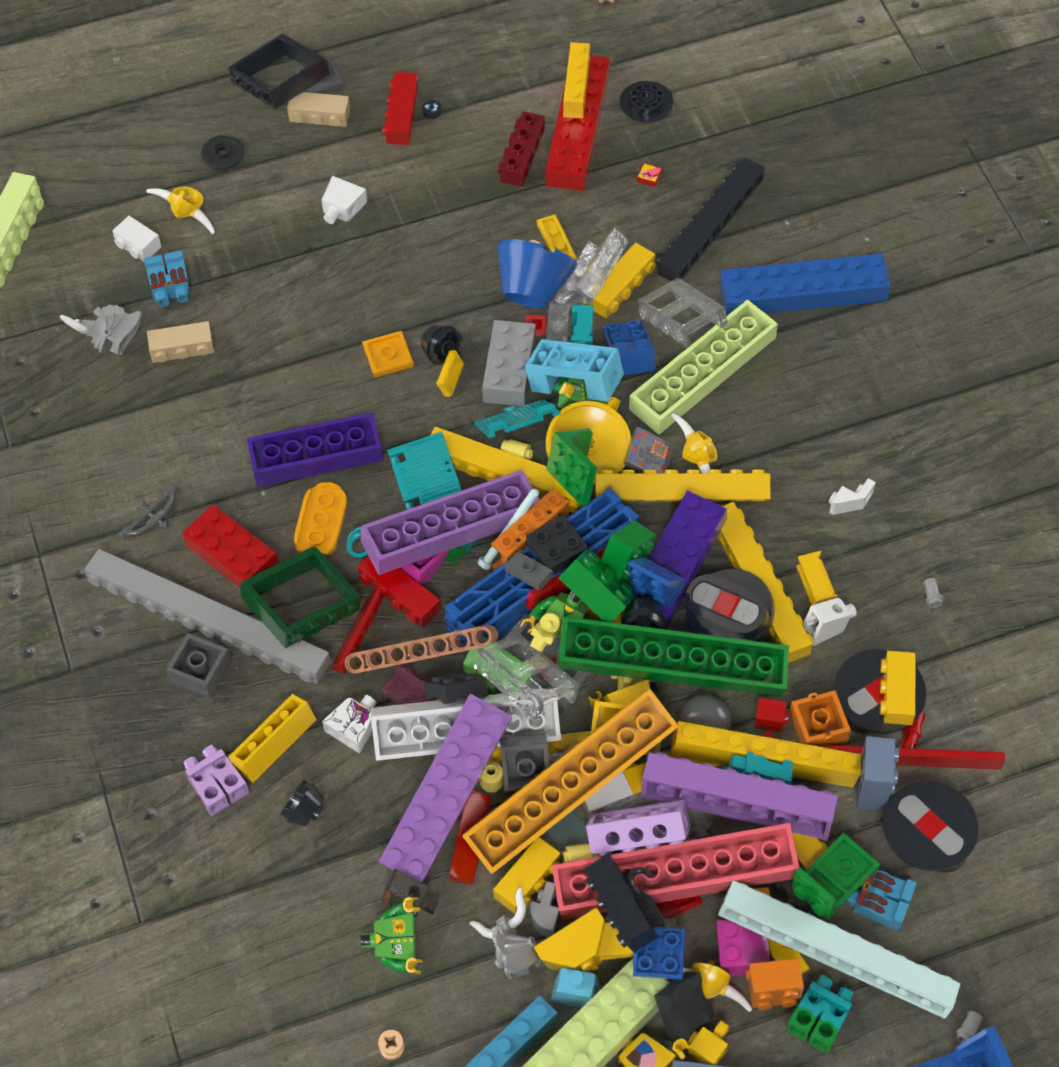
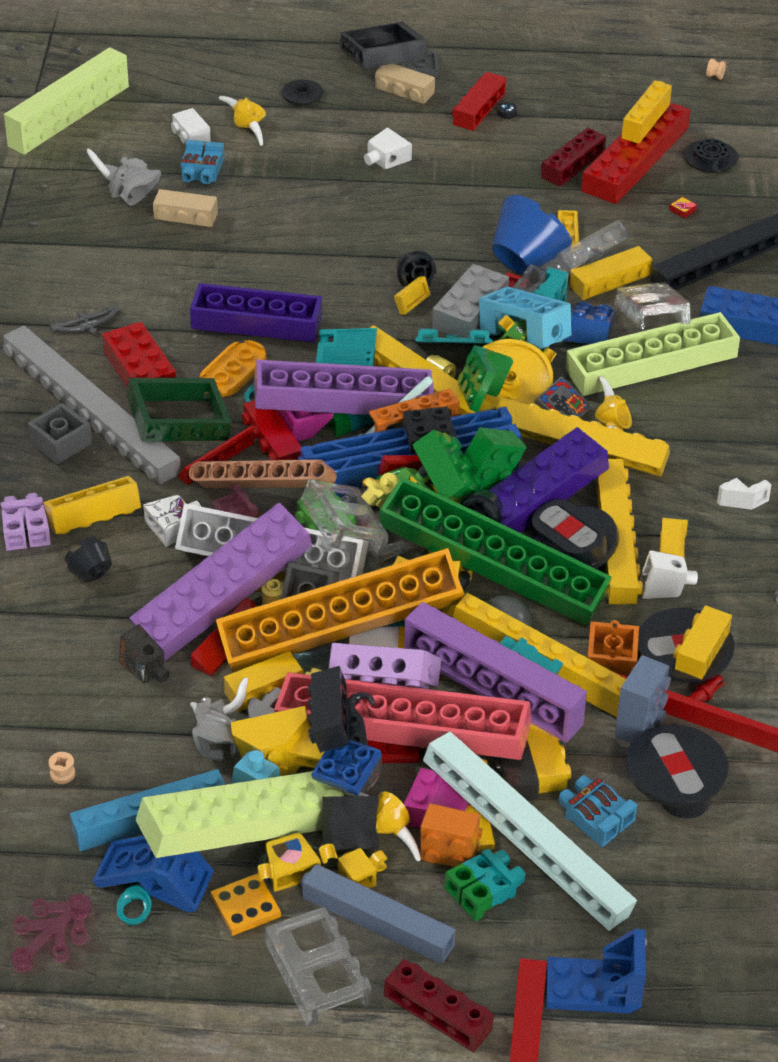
camera: 20 degrees right, 15 degrees down
torso [361,897,422,974] -> none
light orange tile [362,331,414,378] -> none
black brick [424,672,488,704] -> none
dark grey plate [504,551,554,591] -> none
blue slope [627,557,684,608] -> none
red brick [754,698,790,733] -> none
green bracket [792,833,880,920] -> none

